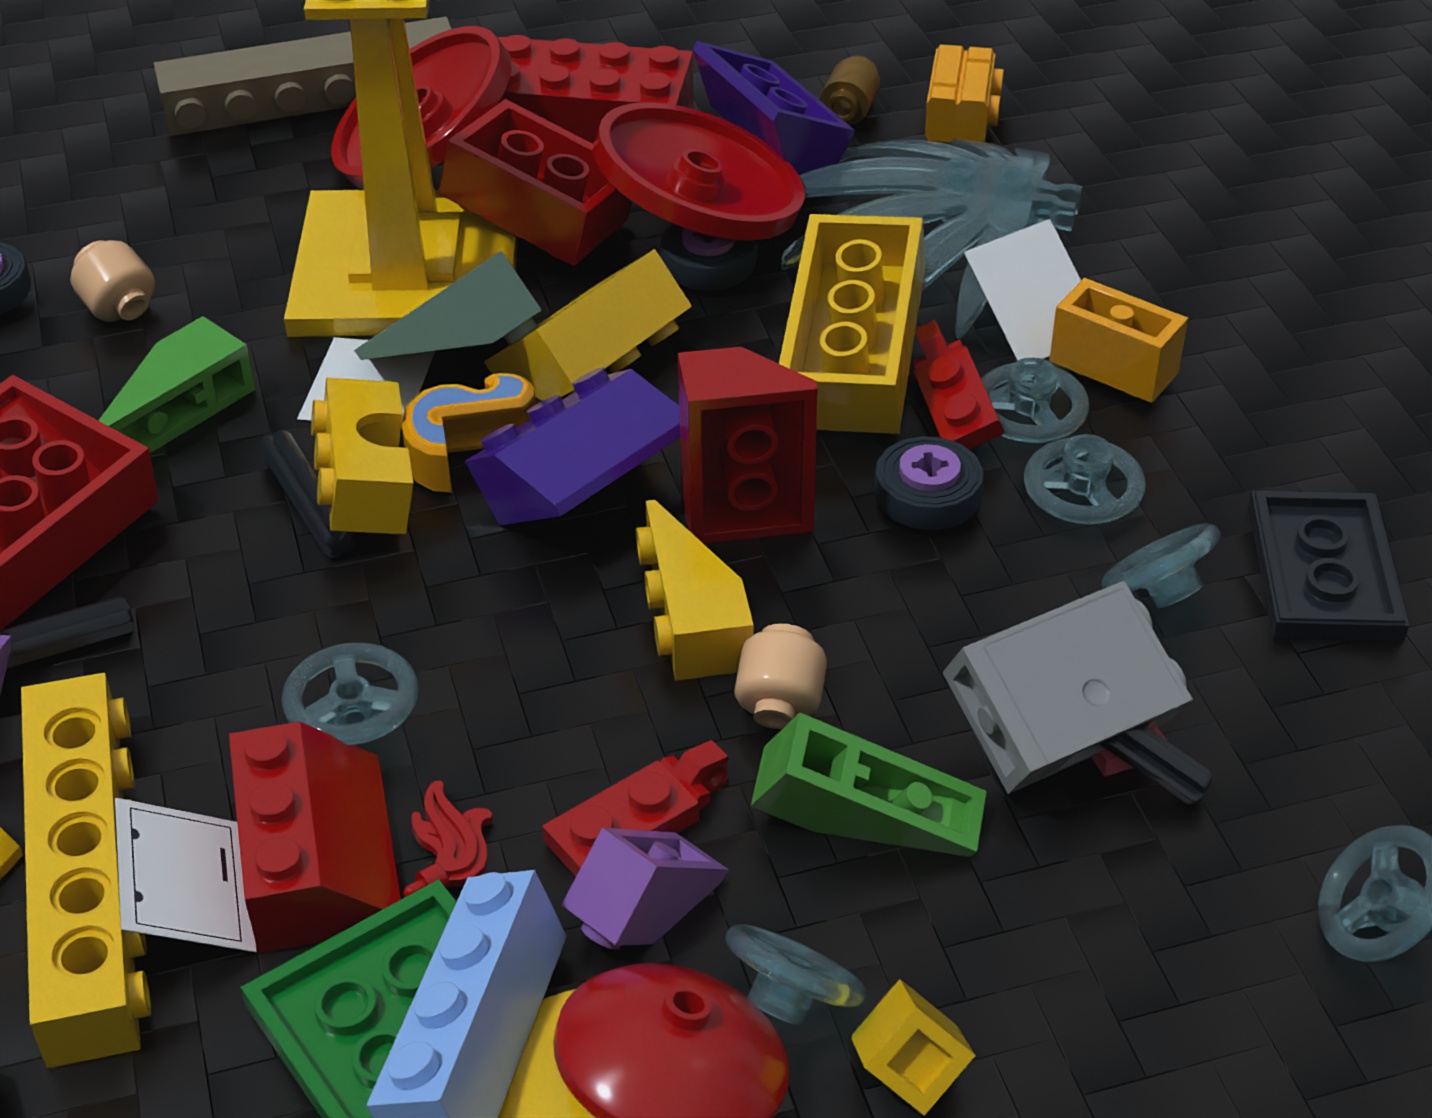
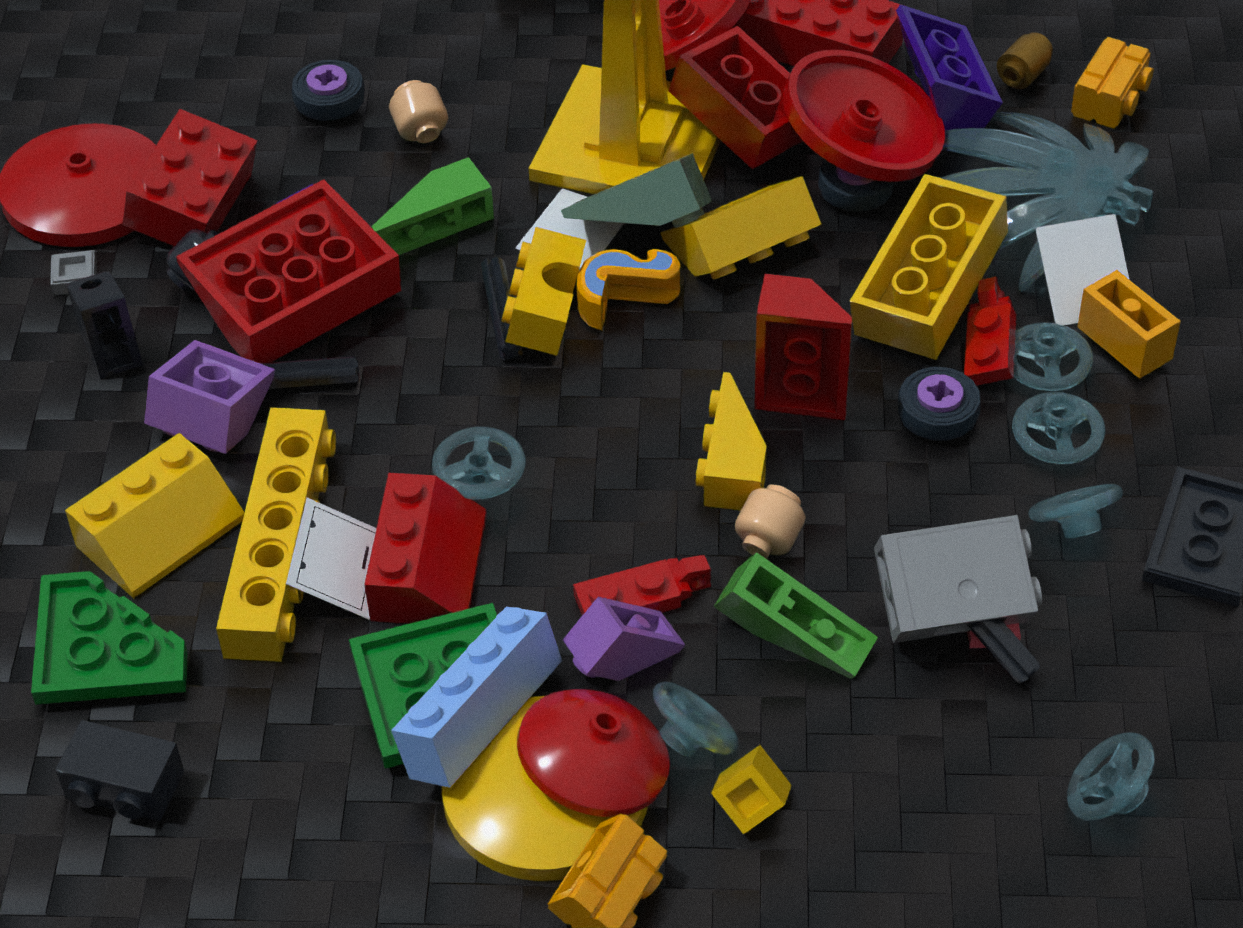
camera: 20 degrees right, 5 degrees up
red piece [404,780,493,897] -> none
dark purple slope [465,367,680,526] -> none

